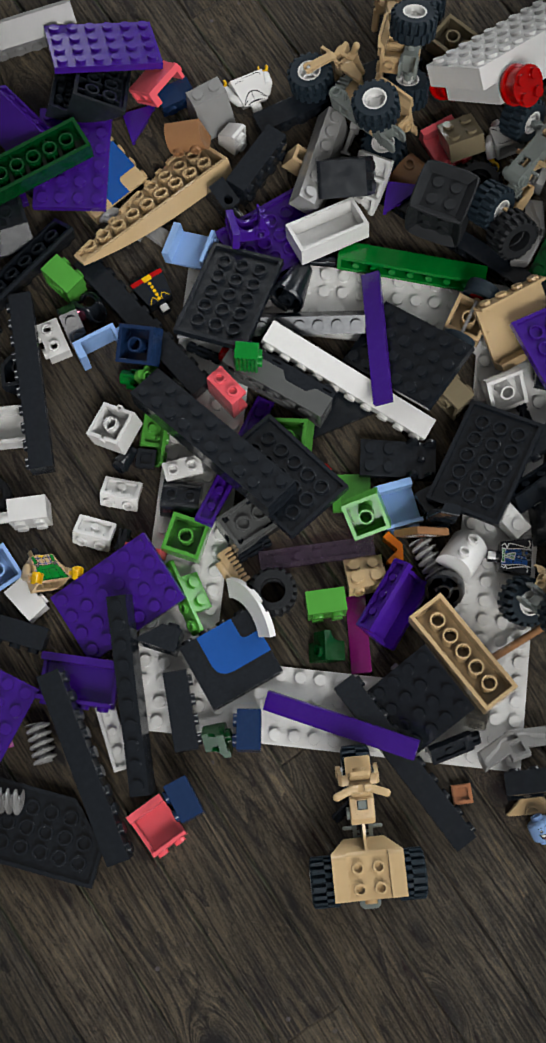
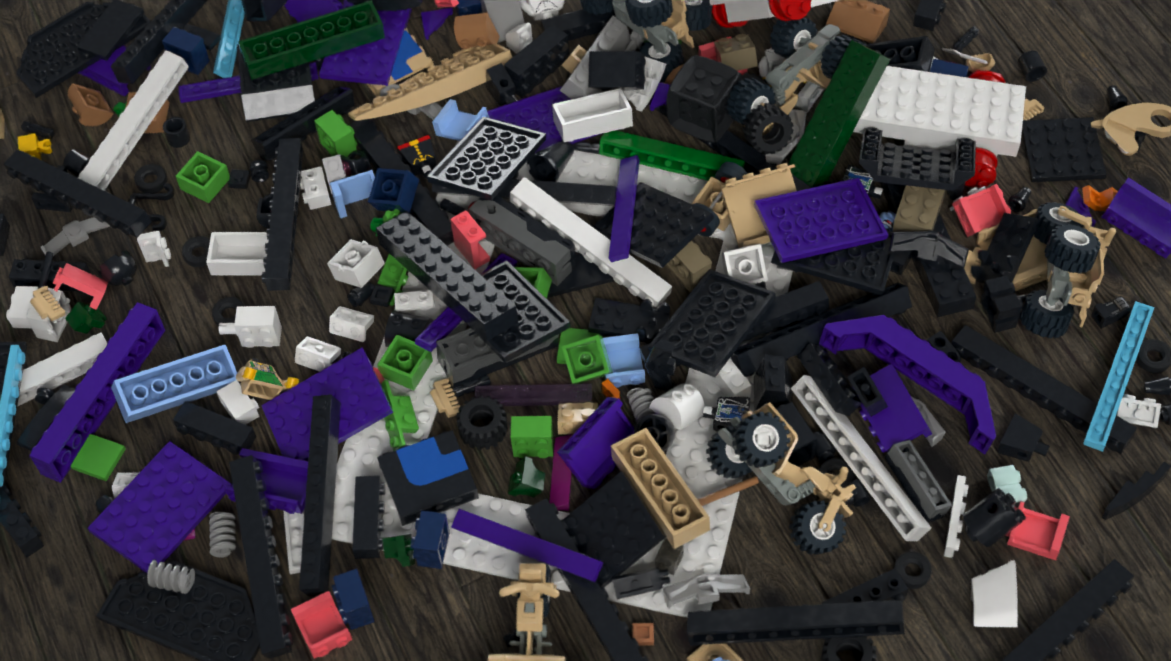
camera: 10 degrees right, 20 degrees down
black slope [136,622,184,657] -> none
dark purple tile [225,204,271,249] -> none
white tile [226,577,276,637] -> none
green brick [234,341,263,373] -> none
medium nougat tile [394,526,449,538] -> none

